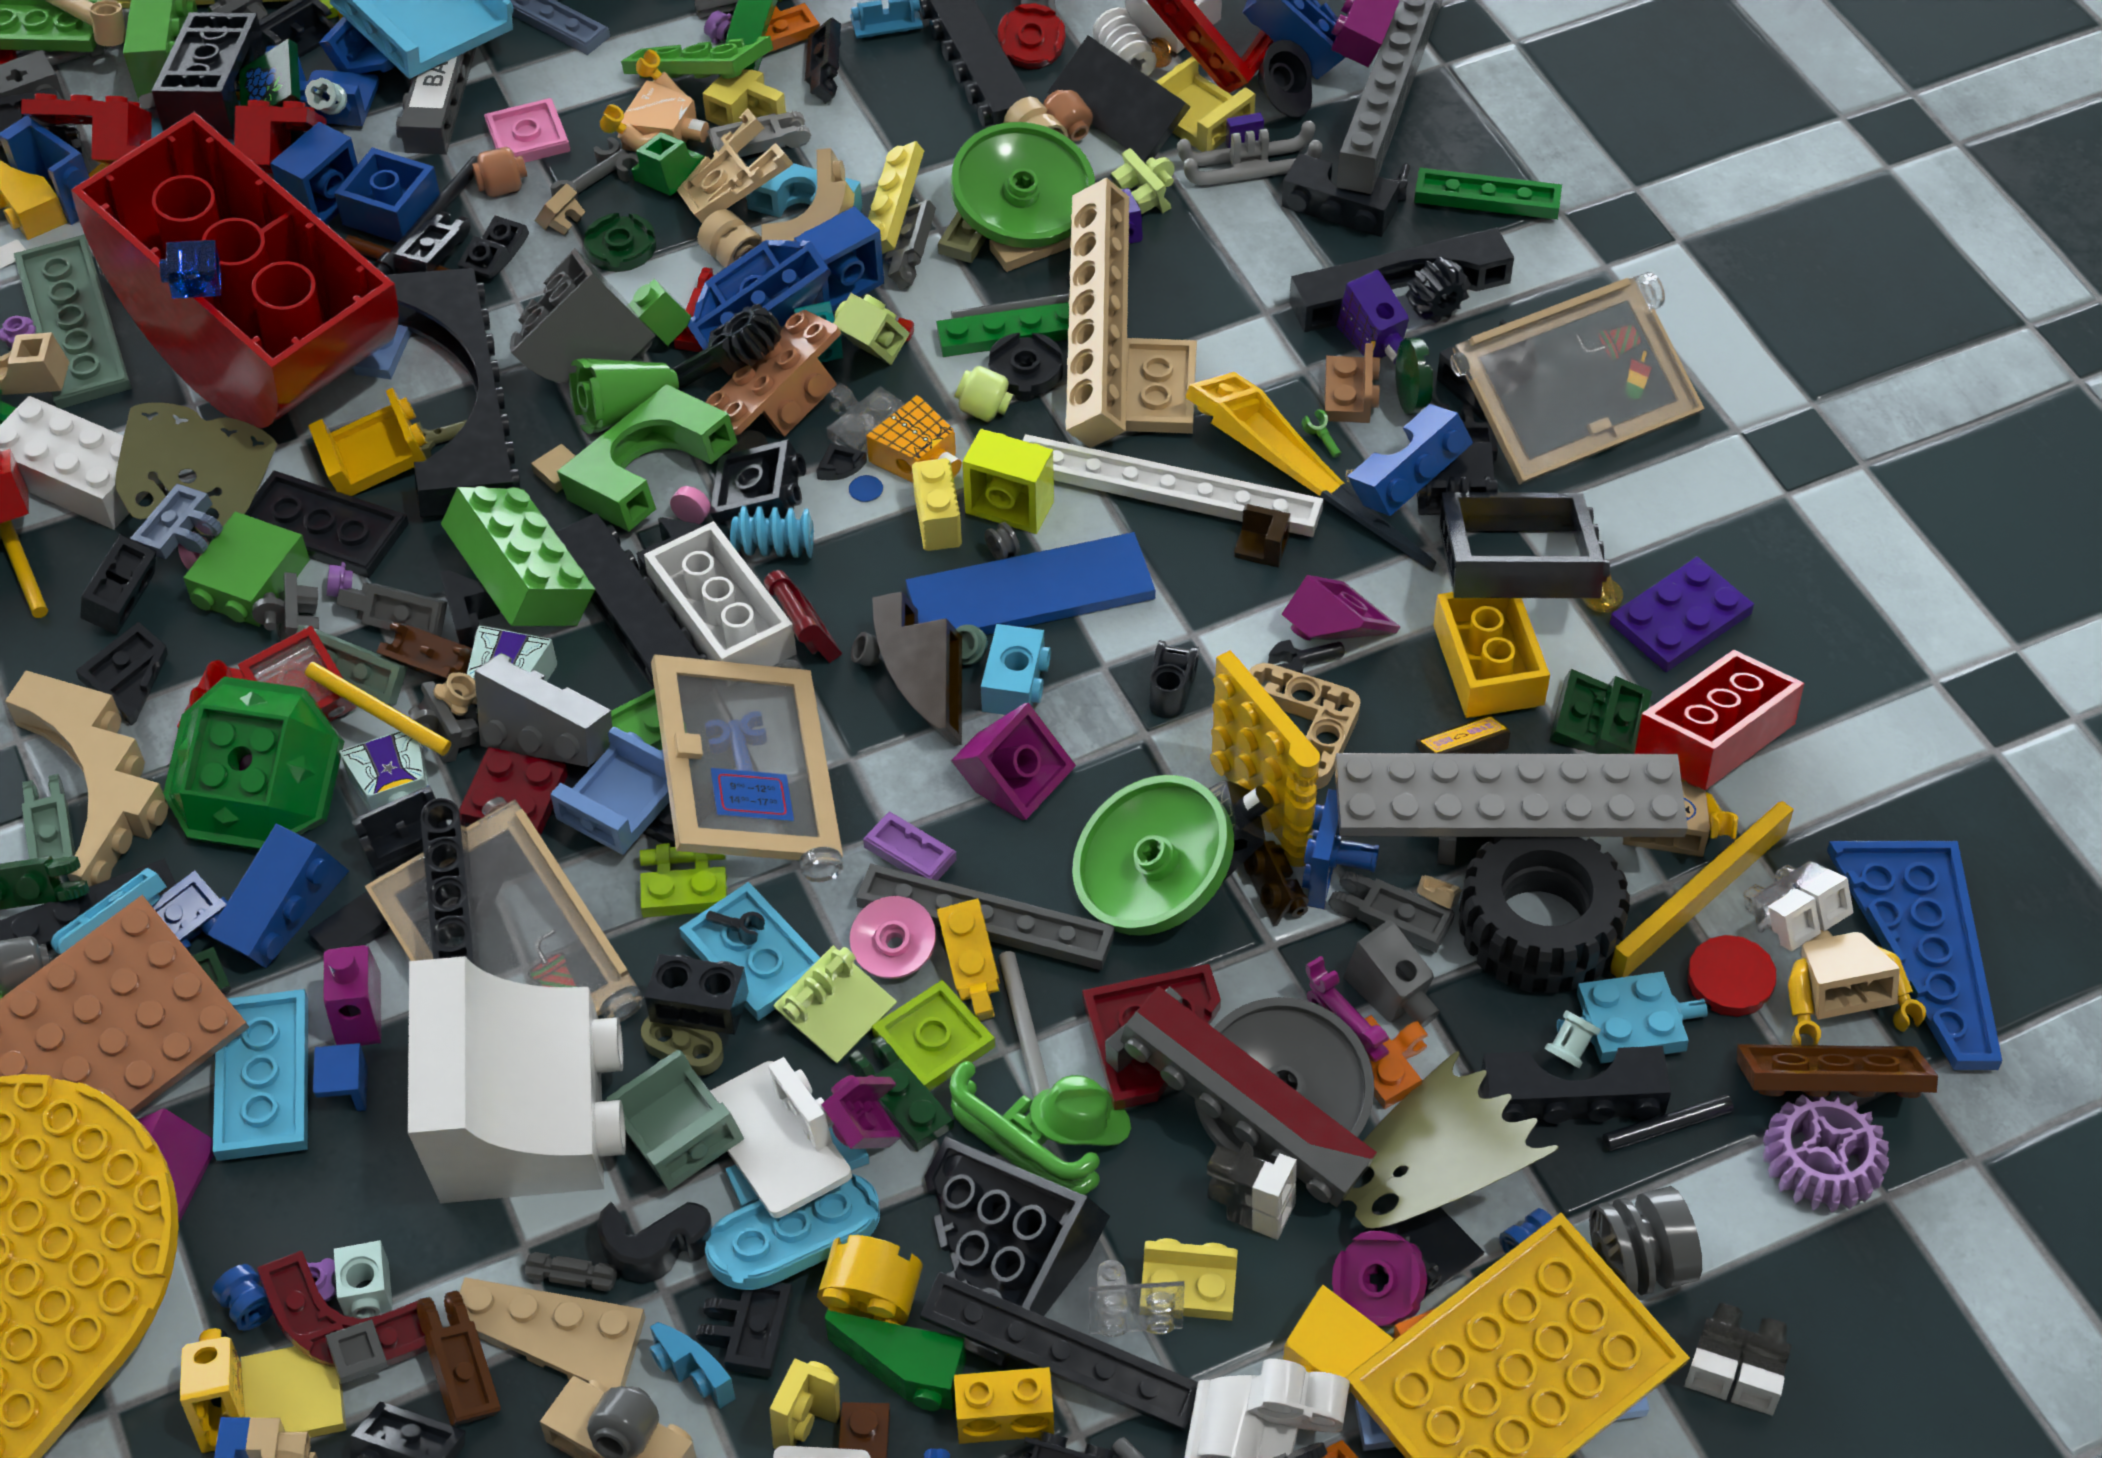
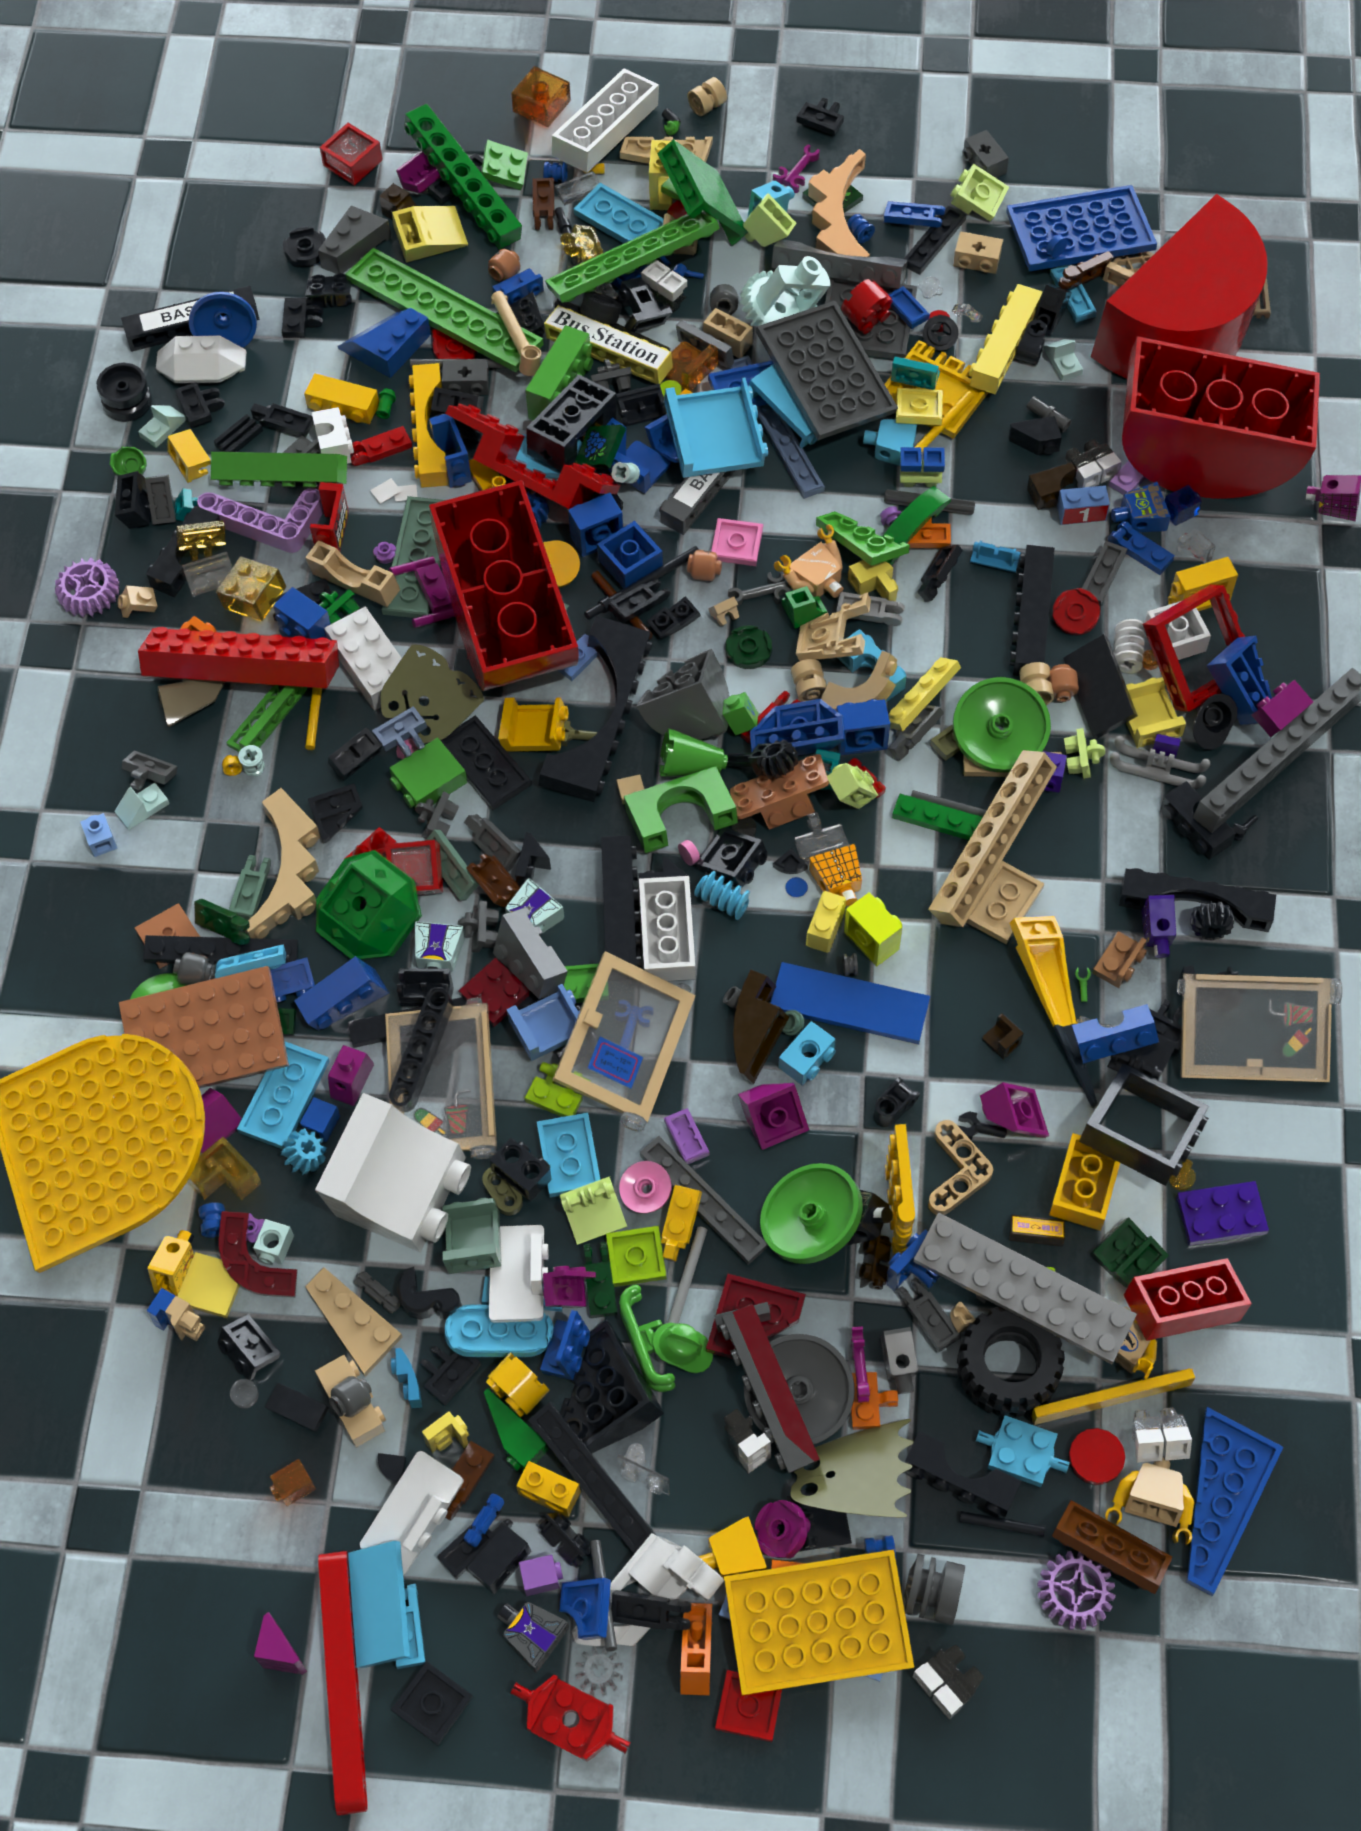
camera: 30 degrees right, 10 degrees up
clear blue brick [159,240,221,298] -> none
yellow bar [305,662,451,756] -> none
medium lavender plate [326,562,353,597] -> none
dark grey tile [326,1319,387,1384] -> none
reddish brown hinge [416,1290,500,1426] -> none
tan plate [433,672,477,716] -> none
bright green brick [441,486,595,626] -> none
black hand [706,911,765,945] -> none
dark red plate [764,570,843,663] -> none
yellowish green head [954,366,1013,422] -> none
black plate [988,333,1063,402] -> none
white plate [1023,434,1323,537] -> none
light yellow bracket [1139,1238,1238,1321] -> none
dark green tile [1395,338,1433,415] -> none
green plate [1414,168,1562,220] -> none
light aqua bush [1544,1010,1601,1068] -> none
none -> clear yellow brick [188,1137,262,1200]
none -> medium azure gear [281,1128,327,1175]
none -> magenta plate [389,556,455,628]
none -> blue bracket [540,1310,590,1380]

